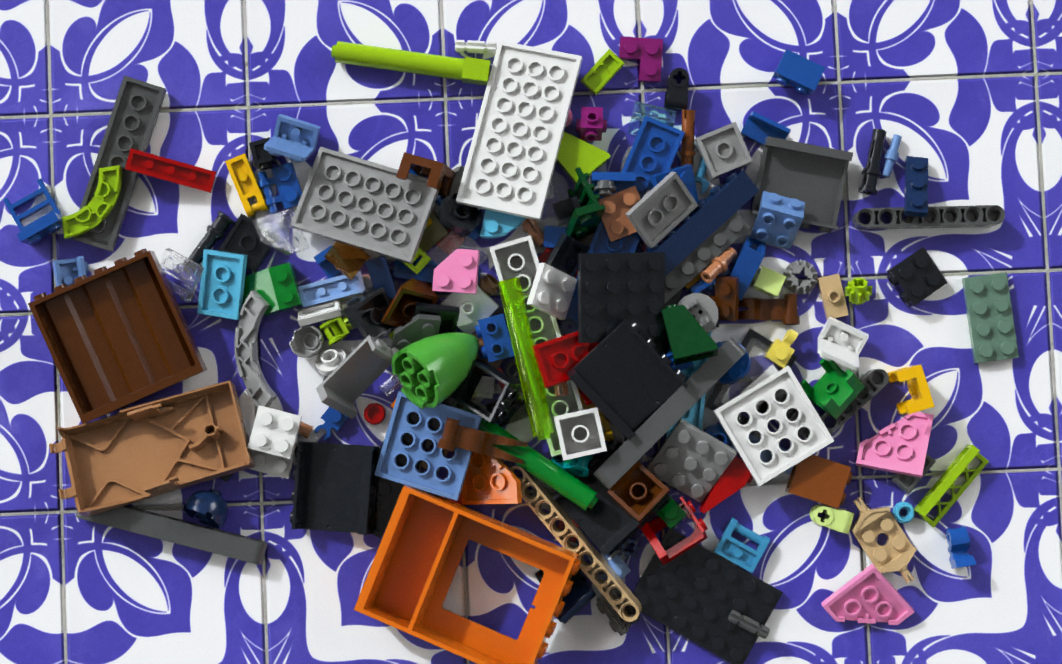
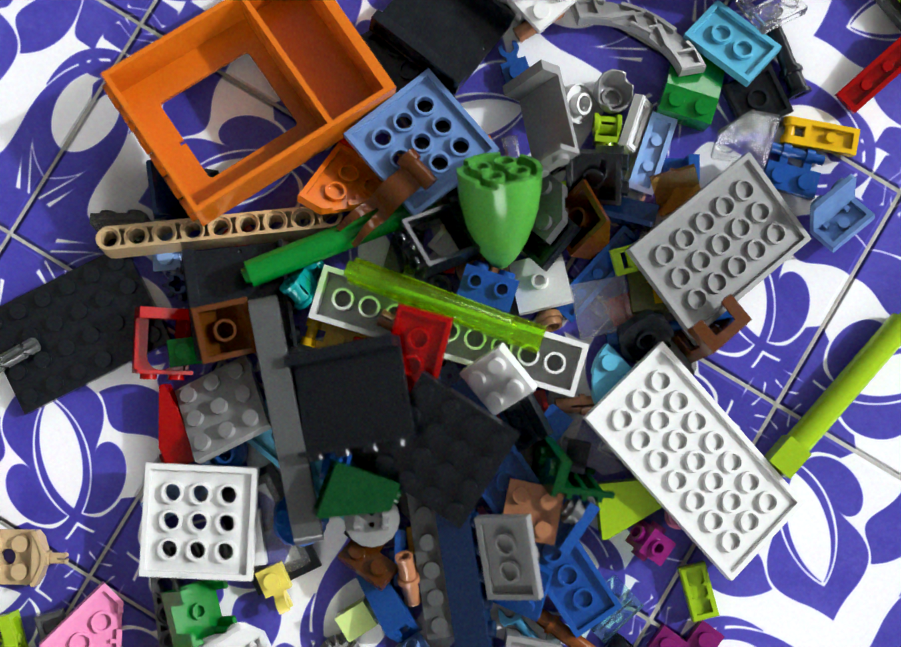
camera: 125 degrees right, 0 degrees up
black bracket [249,137,277,171] -> none
red tile [364,403,386,425] -> none
bright pink plate [432,249,480,294] -> none
white axle [455,40,497,54] -> none
white brick [554,407,607,461] -> none
dark azure plate [713,517,770,573] -> none
reddish brown flag [738,294,800,325] -> none
dark orange brick [785,454,853,509] -> none
yellowish green piece [809,505,854,534] -> none
medium azure plate [892,502,915,523] -> none

